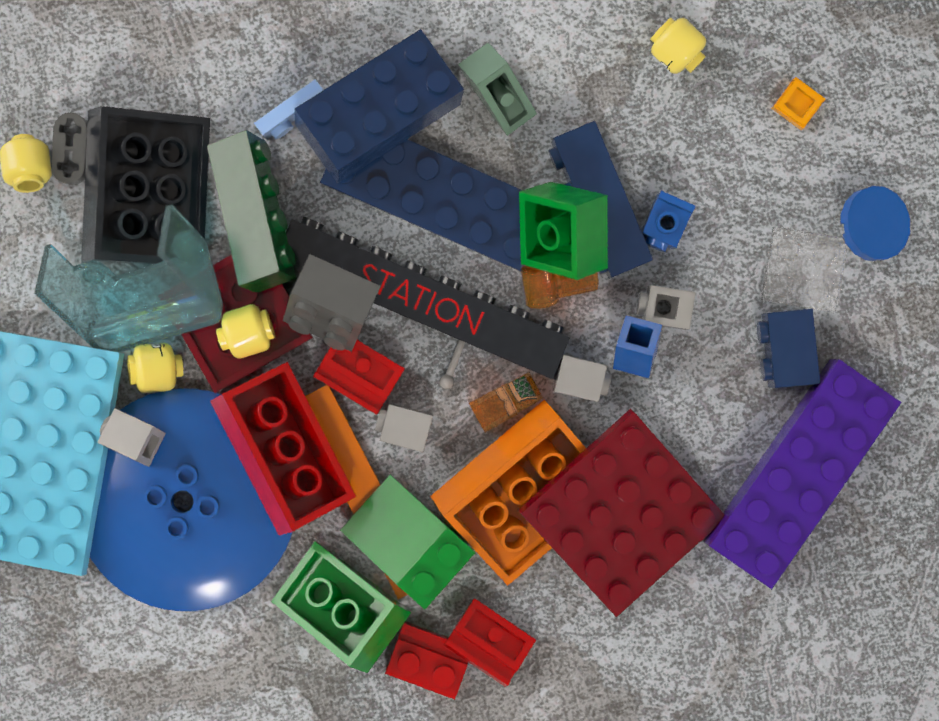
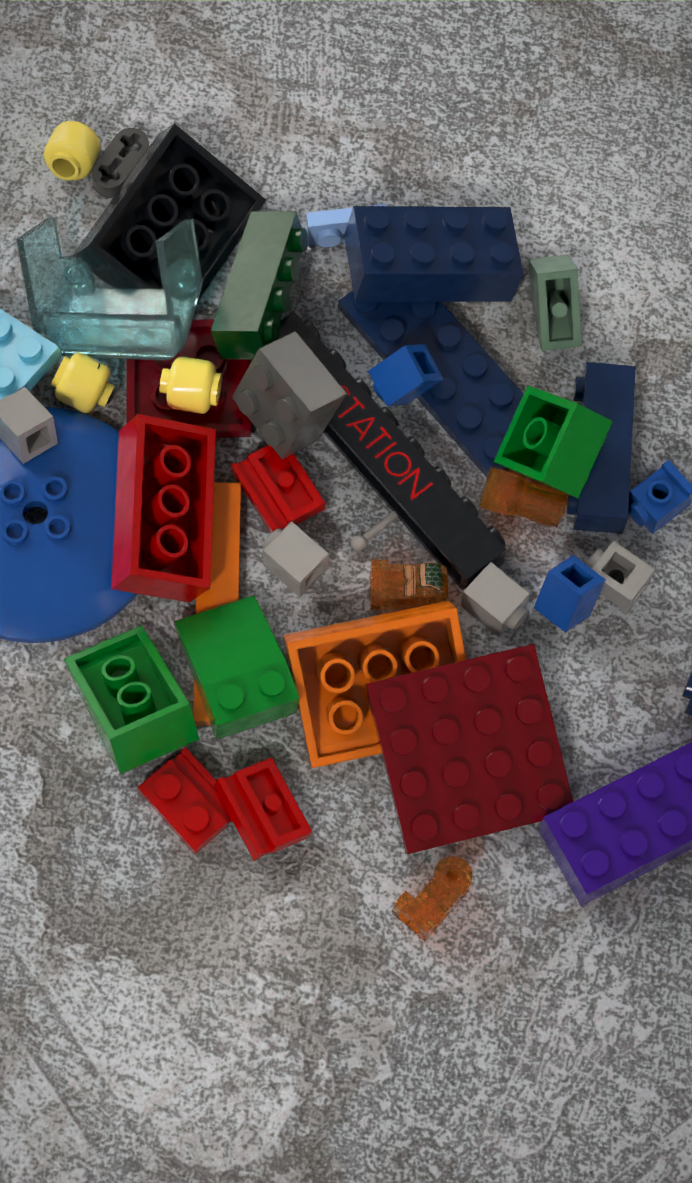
camera: 25 degrees right, 20 degrees down
none -> blue brick [368,344,444,407]
none -> clear orange leg [392,856,472,942]

